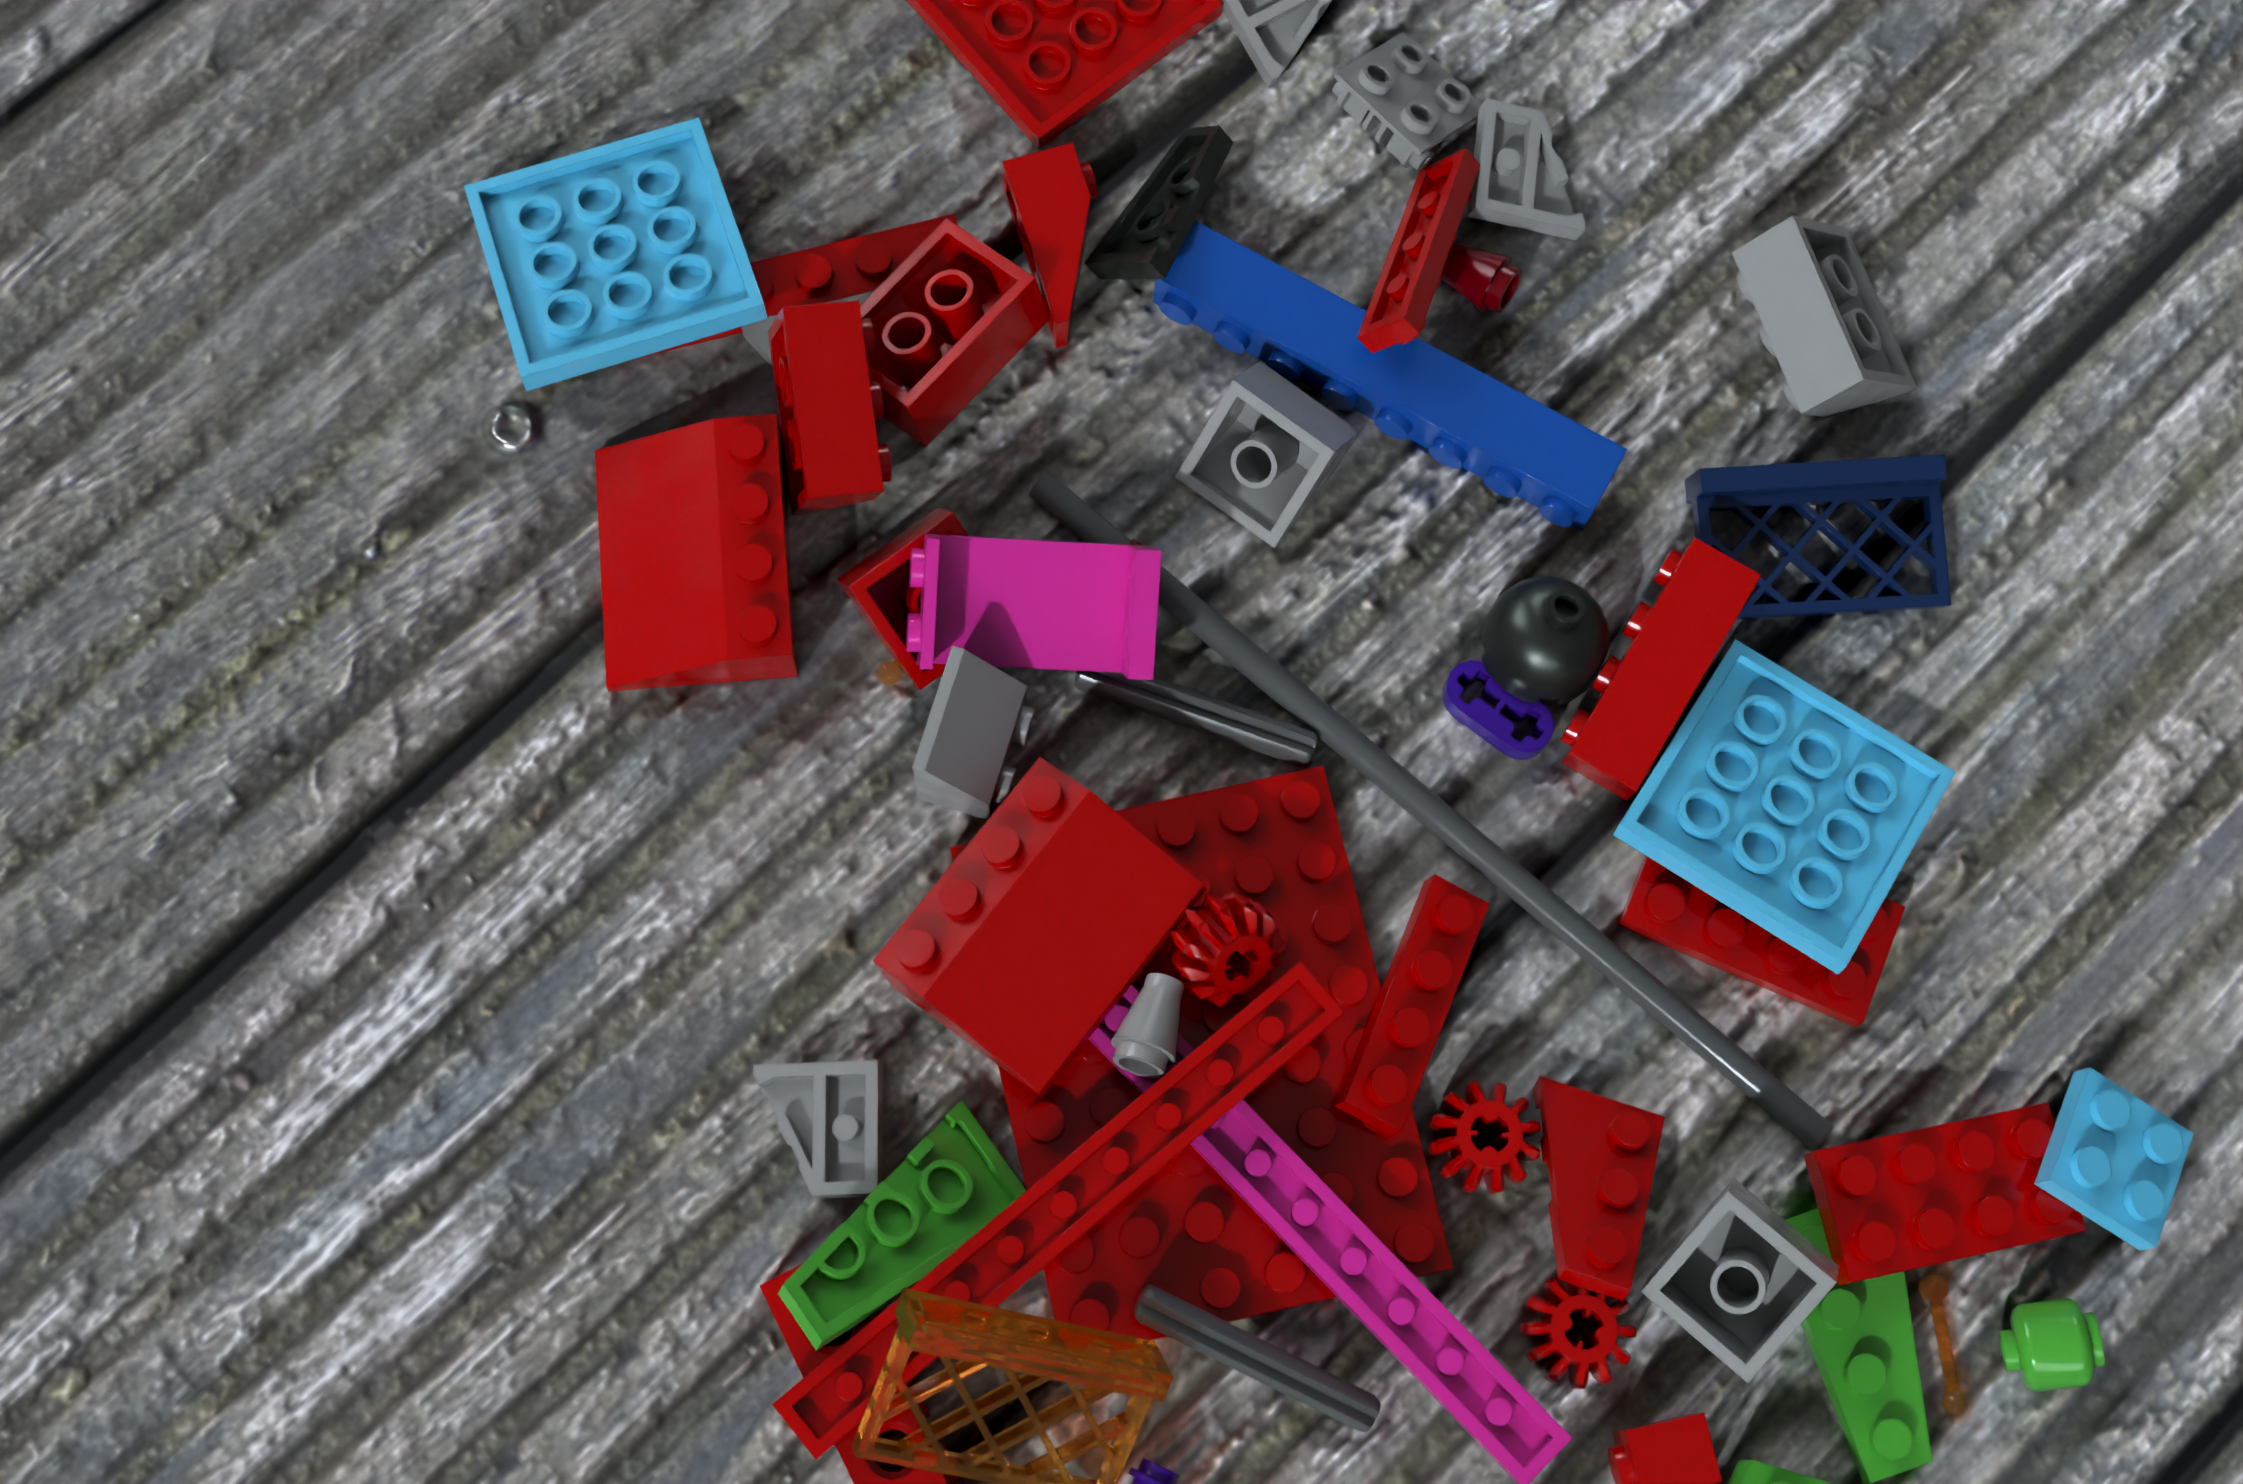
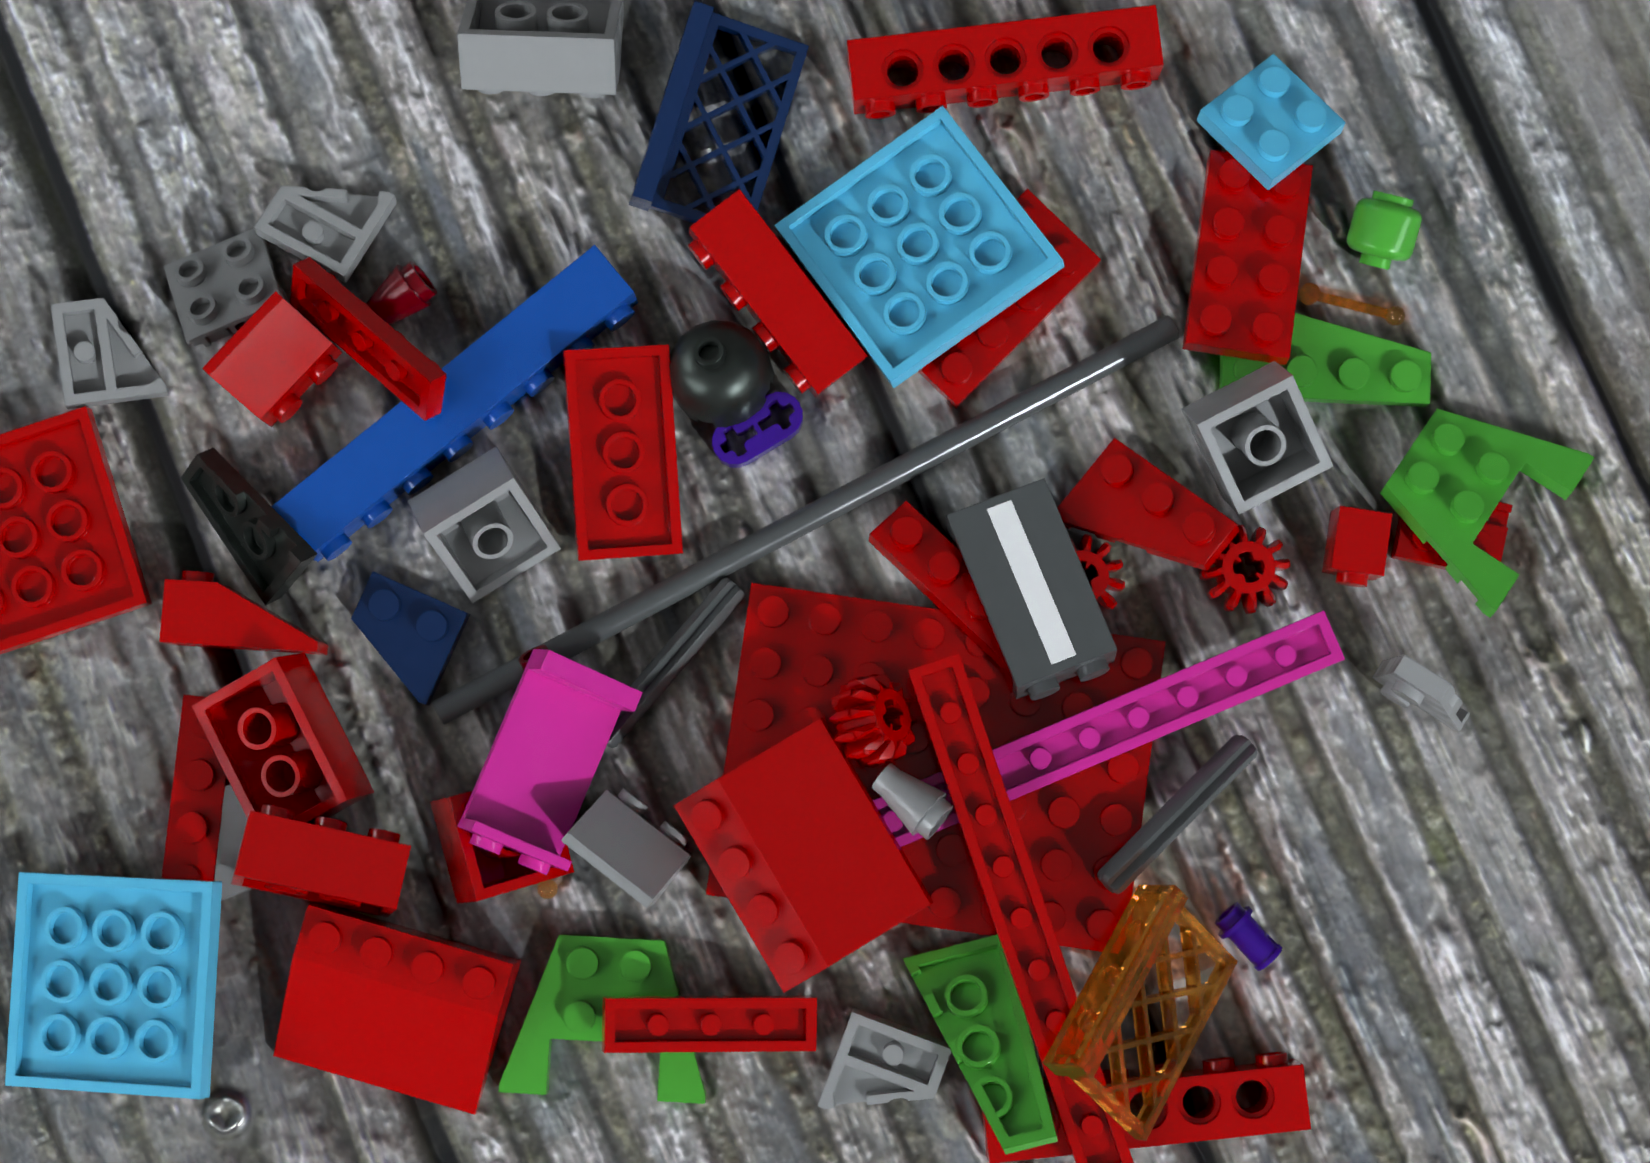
camera: 55 degrees left, 10 degrees up
none -> red slope [202,291,343,427]
none -> dark blue wing [351,571,470,706]
none -> bright green wing [498,934,706,1104]
none -> red plate [563,344,683,561]
none -> red plate [602,996,817,1053]
none -> red brick [847,5,1164,119]
none -> dark grey panel [946,478,1117,701]

